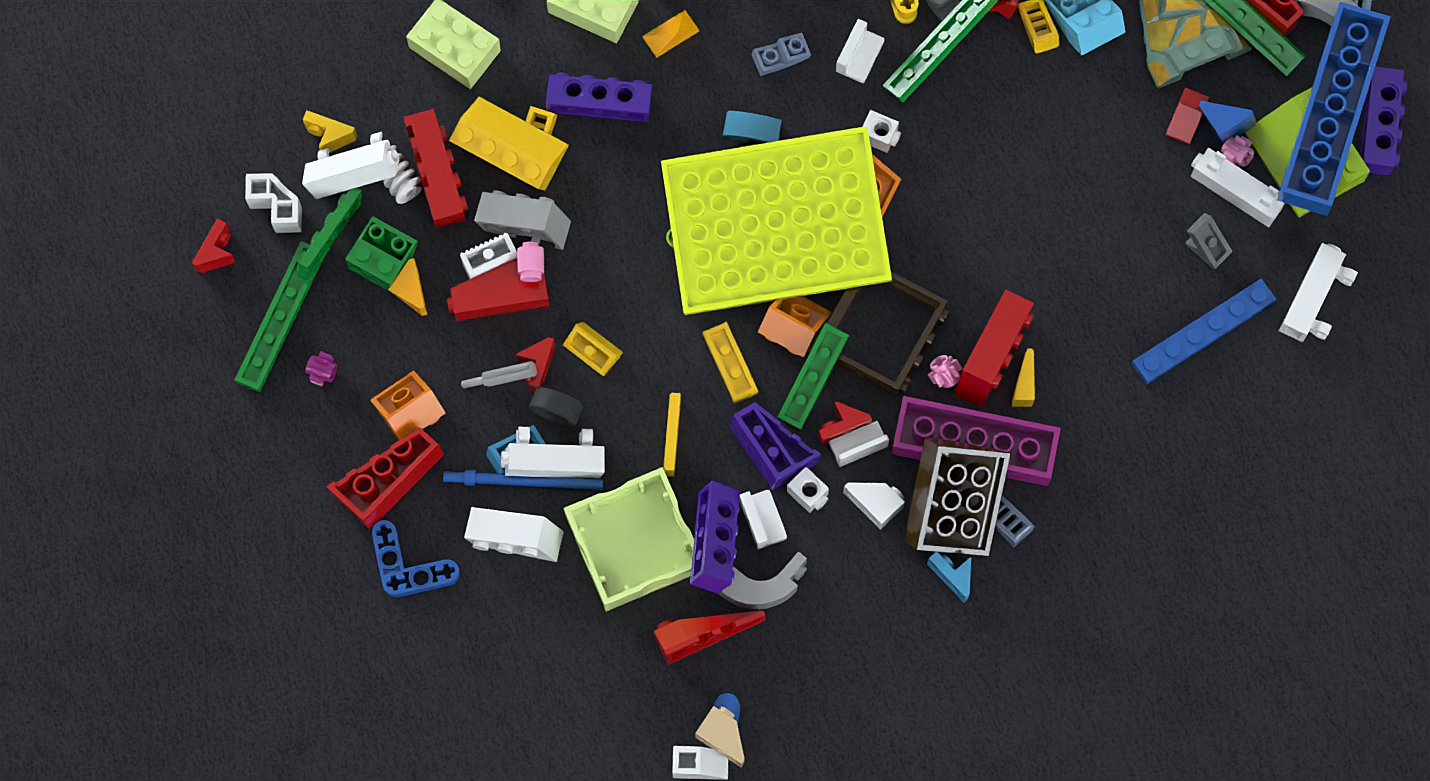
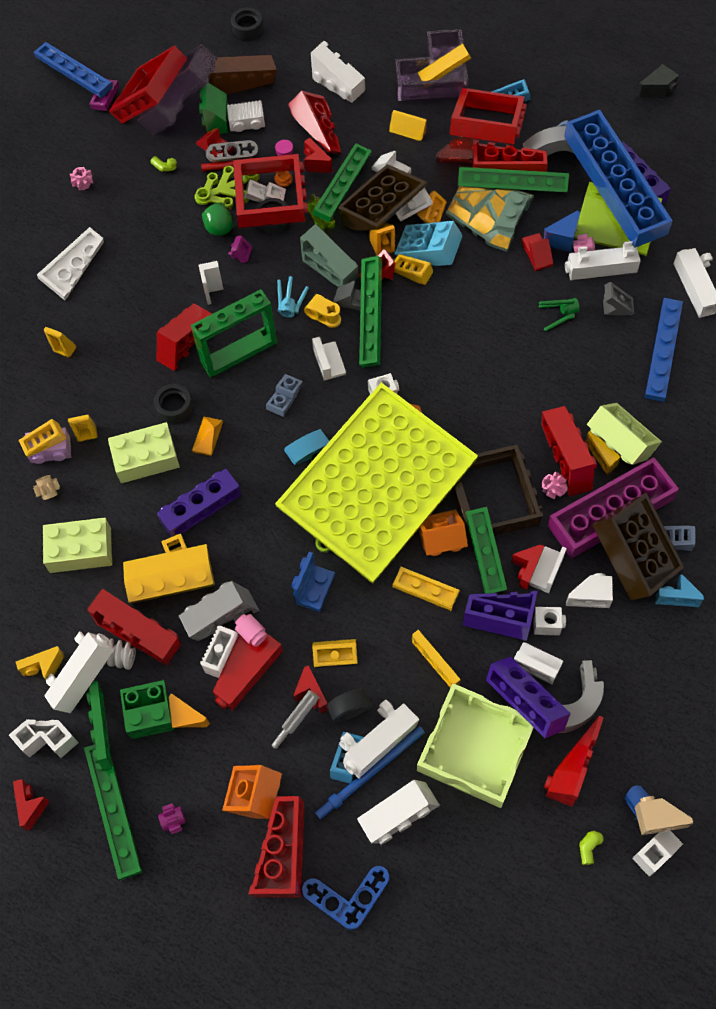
camera: 40 degrees left, 10 degrees down
none -> blue bracket [292,552,335,612]
none -> green plant [539,298,579,331]
none -> lime arm [579,831,603,865]
none -> yellowish green brick [587,403,662,465]

